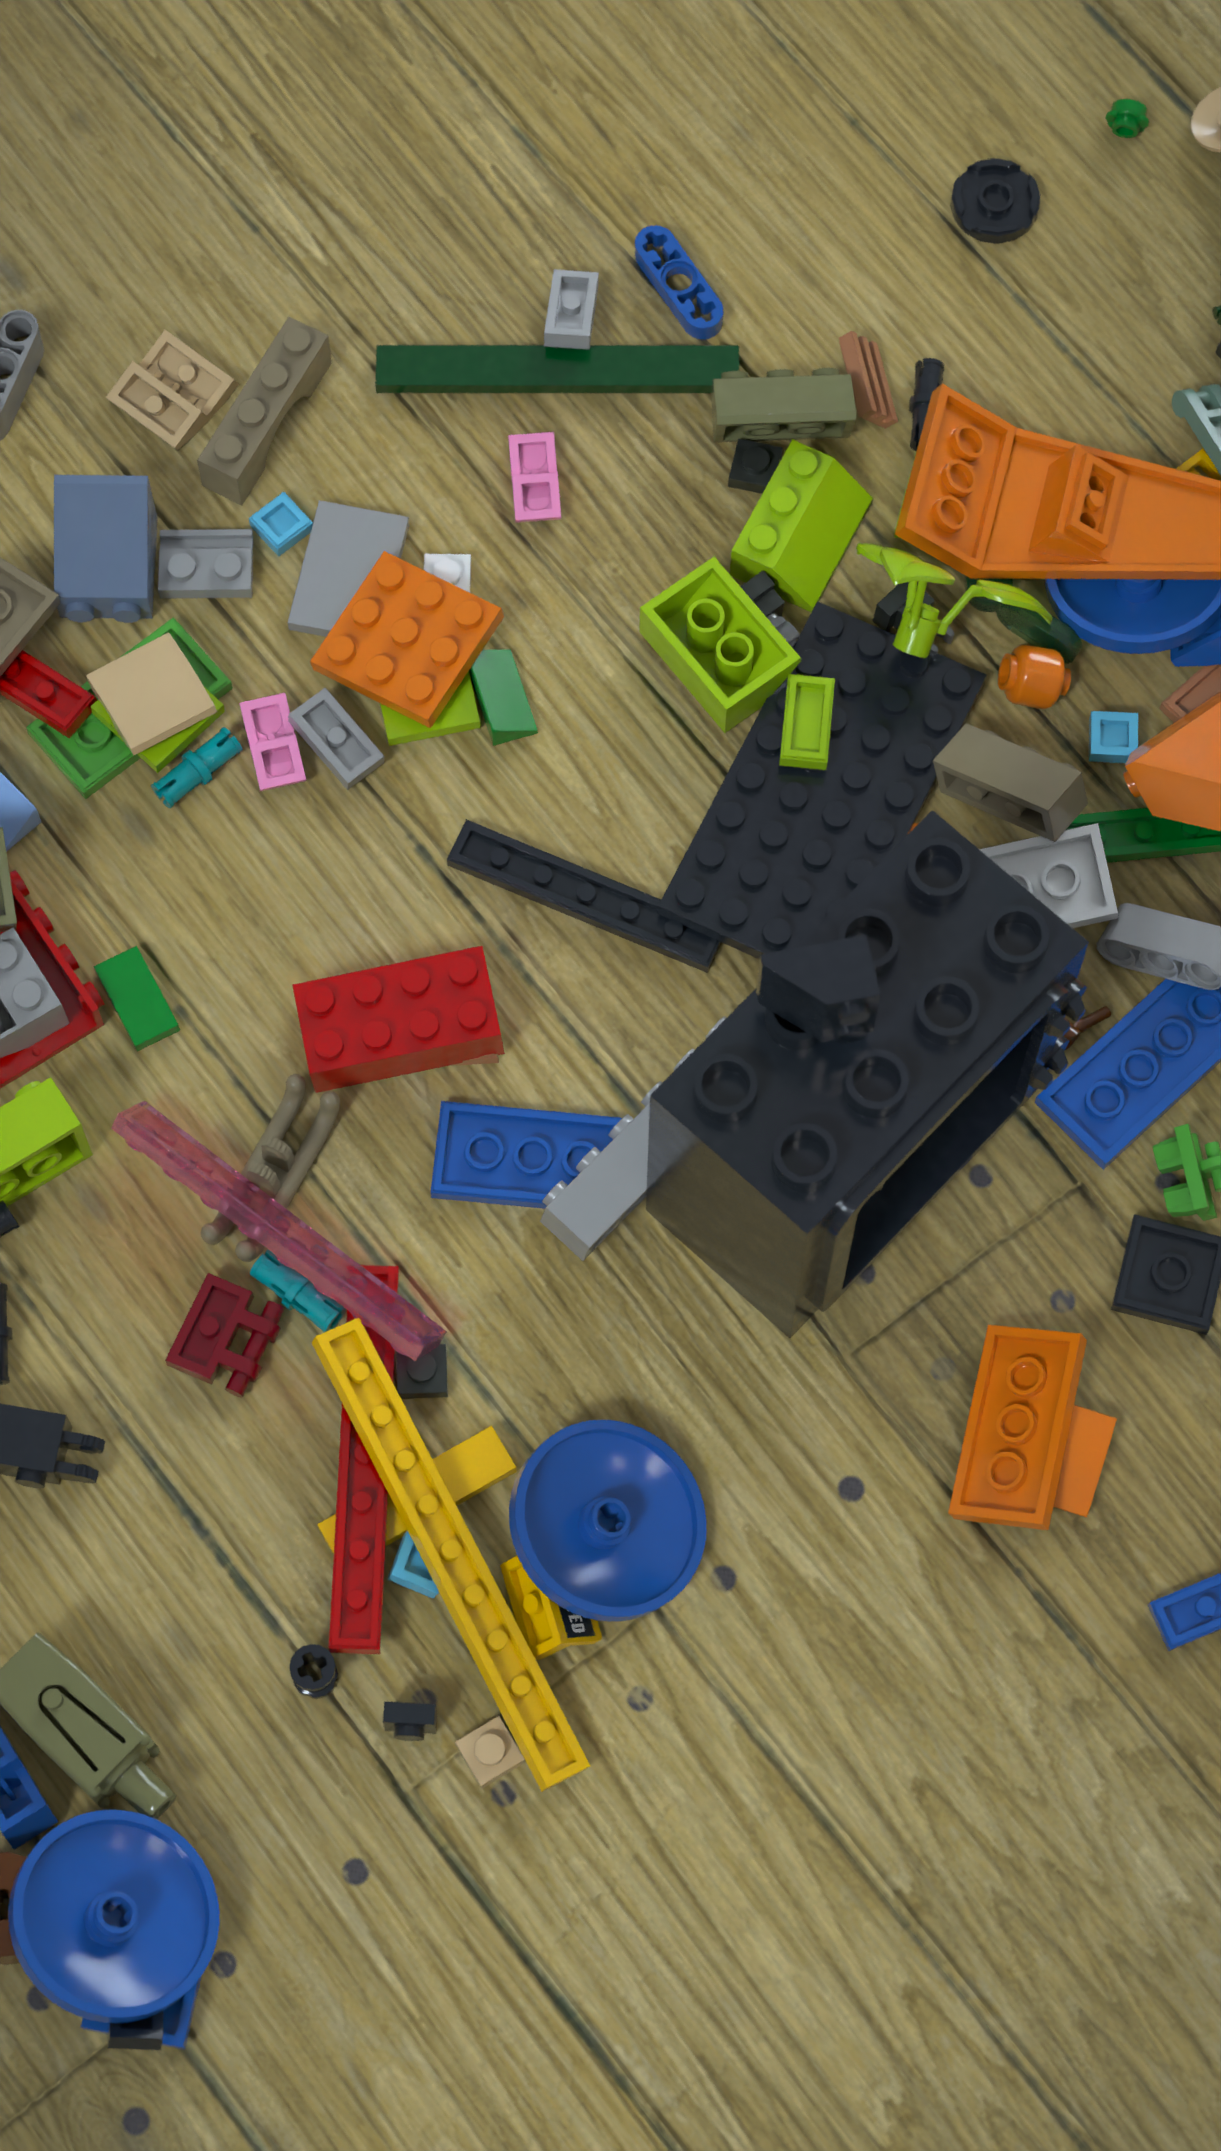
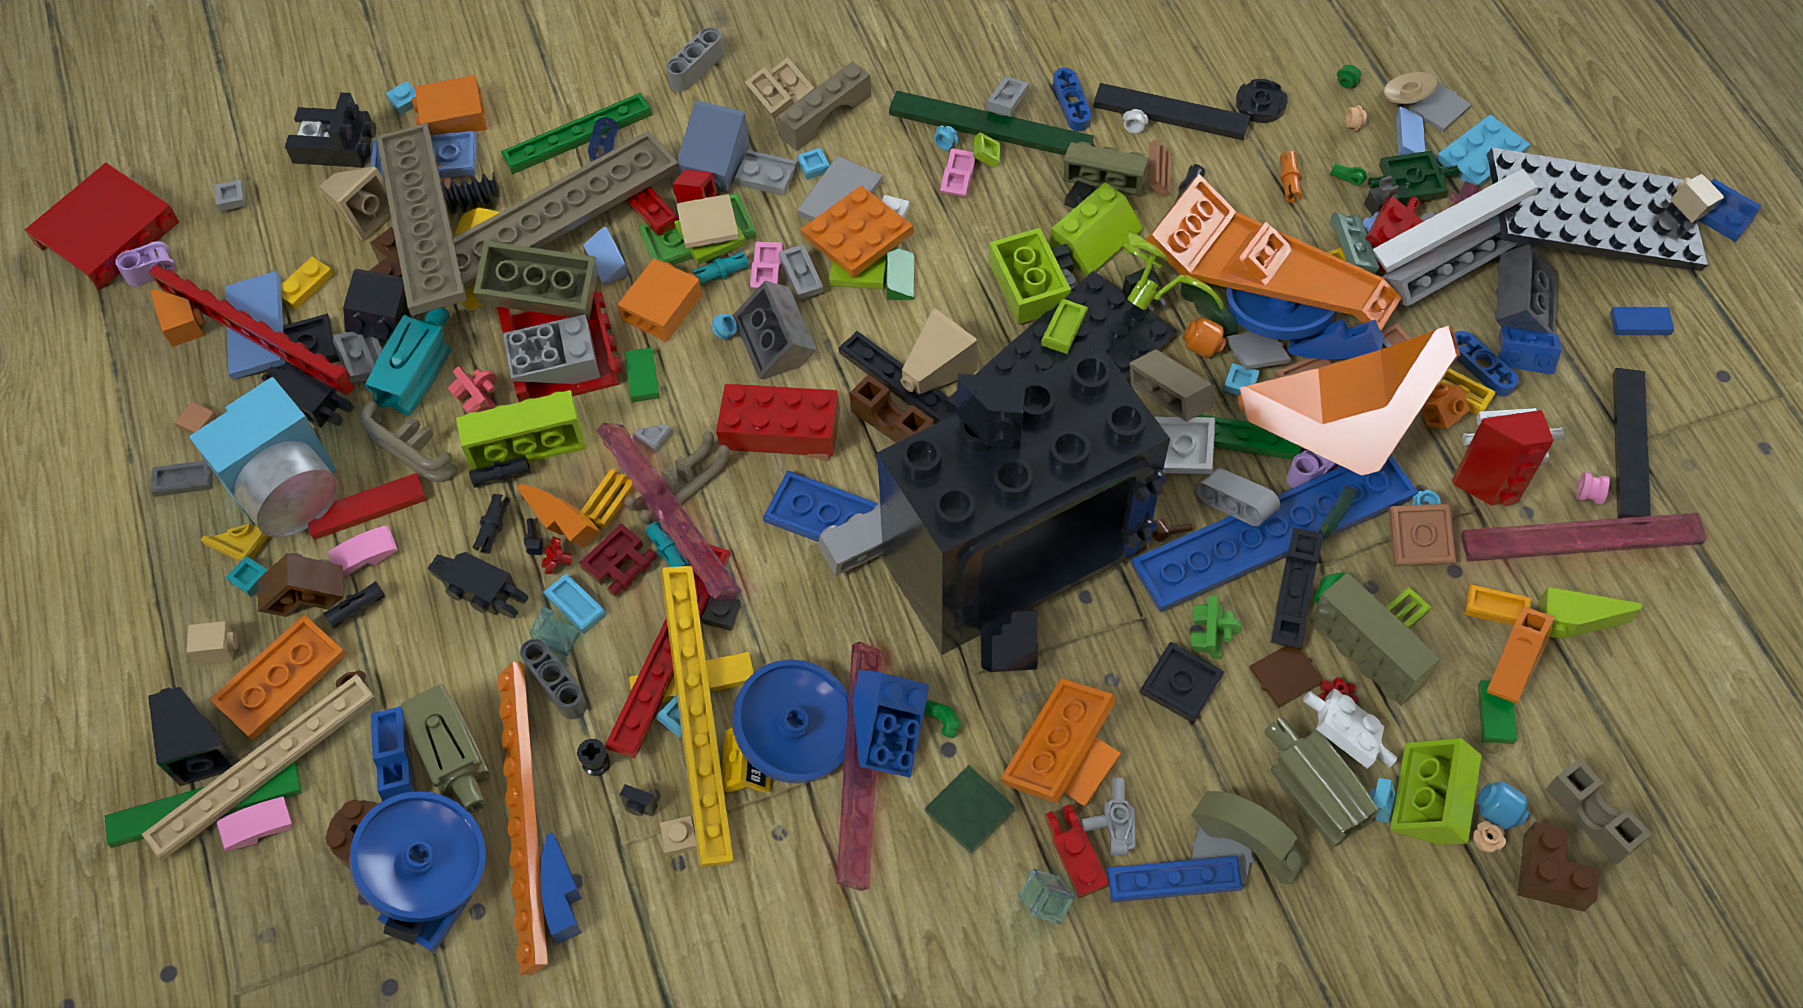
camera: 20 degrees right, 10 degrees down
none -> orange plate [497,662,548,975]
none -> orange slope [516,483,601,548]
none -> dark grey beam [520,638,587,720]
none -> black hand [524,518,543,555]
none -> clear light blue panel [530,607,580,656]
none -> blue slope [540,832,582,945]
none -> red plant [541,536,573,575]
none -> medium azure tile [544,573,606,634]
none -> yellow tile [581,468,637,529]
none -> orange brick [617,258,702,342]
none -> light grey tile [632,424,673,453]
none -> red brick [673,169,718,203]
none -> medium azure plate [712,314,737,340]
none -> flat silver slope [732,281,817,380]
none -> clear pink plate [836,641,883,891]
none -> reddish brown arch [849,375,934,443]
none -> blue slope [853,669,930,778]
none -> tan slope [901,308,977,394]
none -> green arm [924,700,961,738]
none -> clear green tile [925,765,1015,854]
none -> medium azure plate [934,126,958,150]
none -> lime tile [973,133,1000,168]
none -> black piece [980,608,1038,673]
none -> clear light blue panel [1019,868,1075,924]
none -> red hinge [1044,804,1109,899]
none -> light grey piece [1081,778,1135,856]
none -> black tile [1093,83,1250,141]
none -> white plate [1123,109,1148,133]
none -> light grey piece [1226,332,1291,370]
none -> orange pin [1280,151,1302,203]
none -> green arm [1330,163,1367,186]
none -> light nougat plate [1346,105,1367,131]

